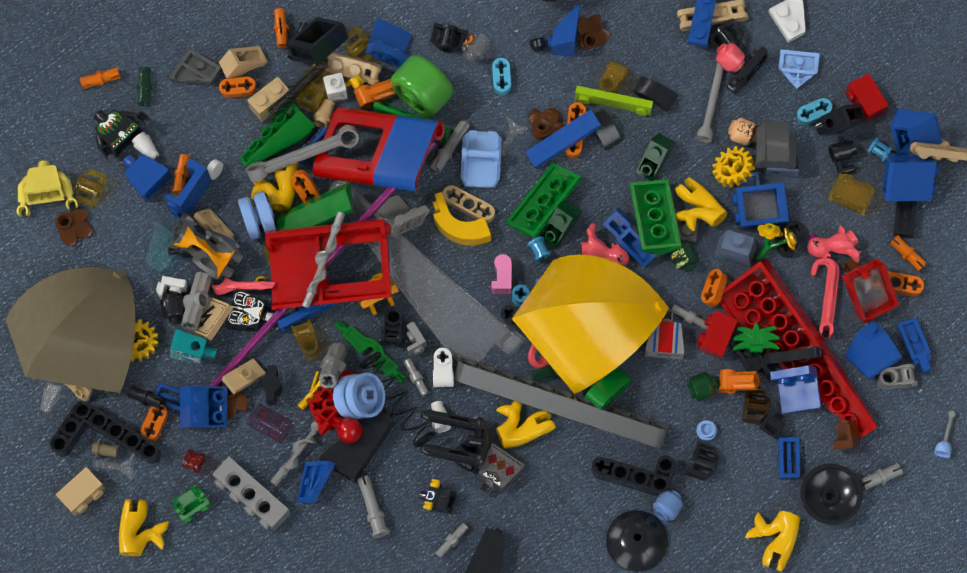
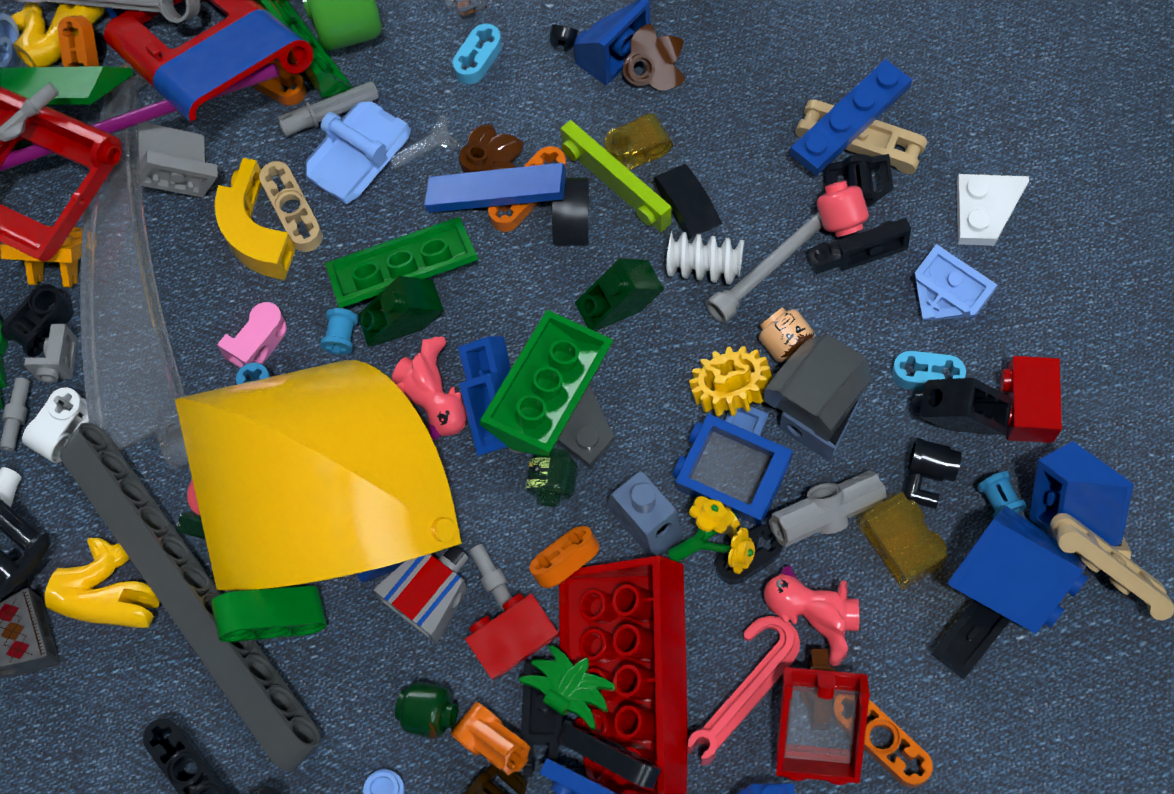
camera: 35 degrees right, 5 degrees down
yellow piece [675,177,727,231] -> none
orange pin [890,235,927,272] -> none
none -> white piece [666,231,744,285]
none -> light grey piece [769,470,887,547]

